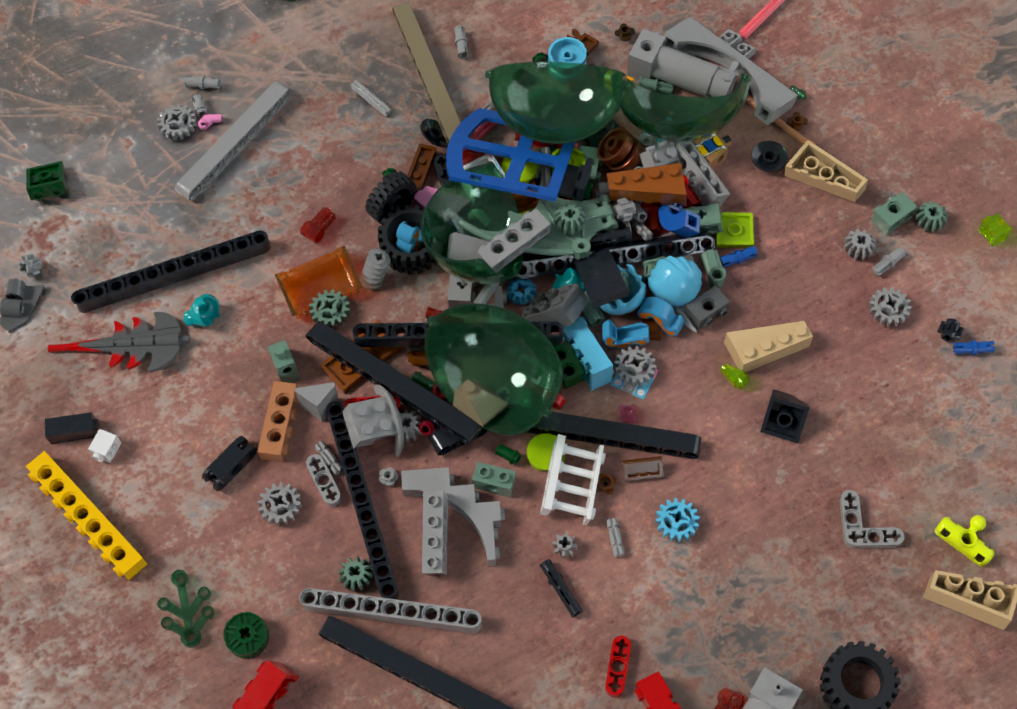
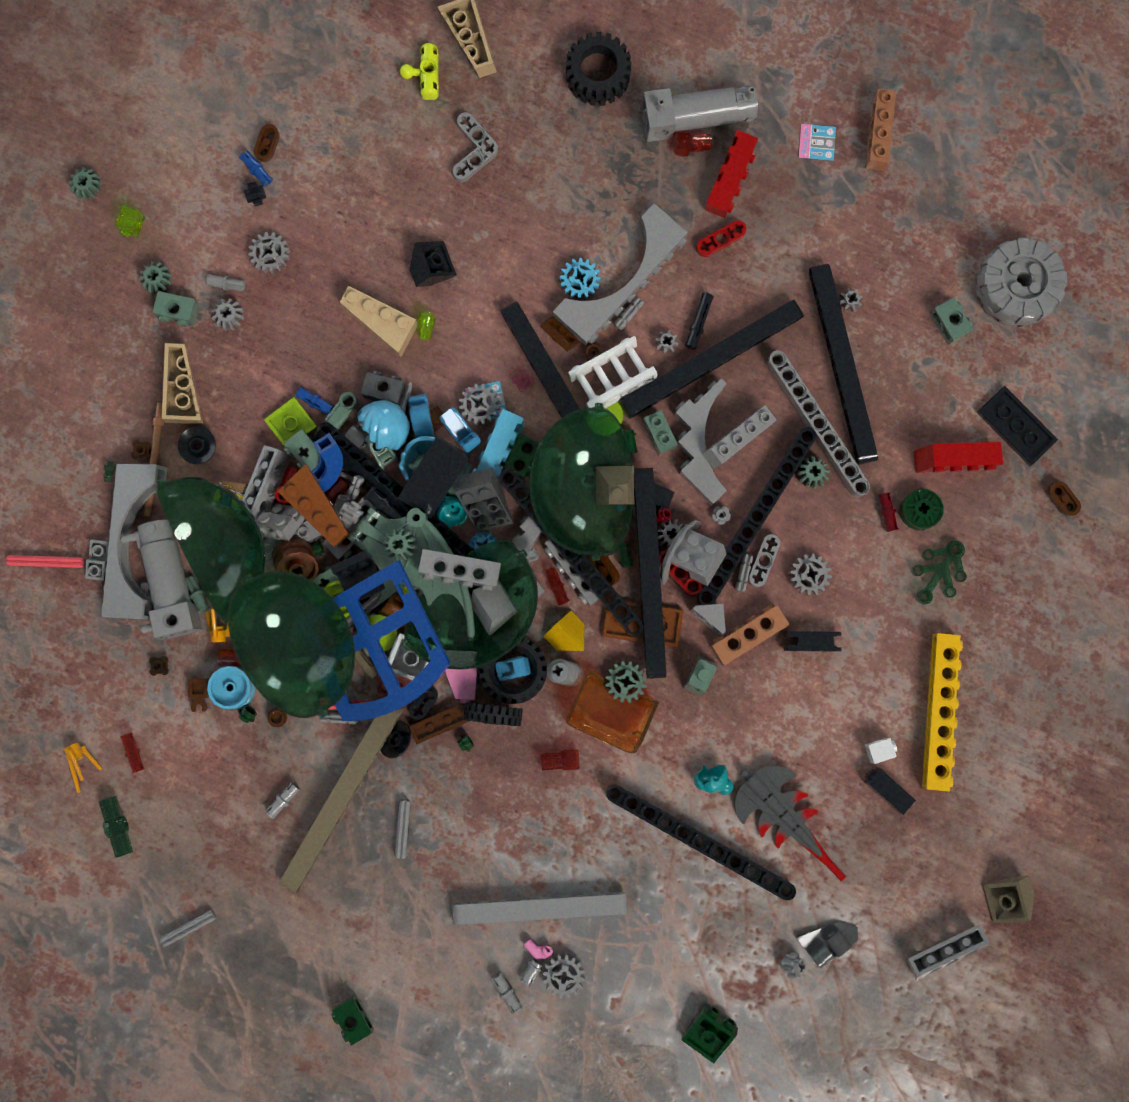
camera: 135 degrees left, 20 degrees up
none -> reddish brown plate [254,124,280,162]
none -> yellow slope [543,610,584,651]
none -> light grey arch [553,203,688,346]
none -> black beam [619,299,805,419]
none -> dark red pin [878,492,899,532]

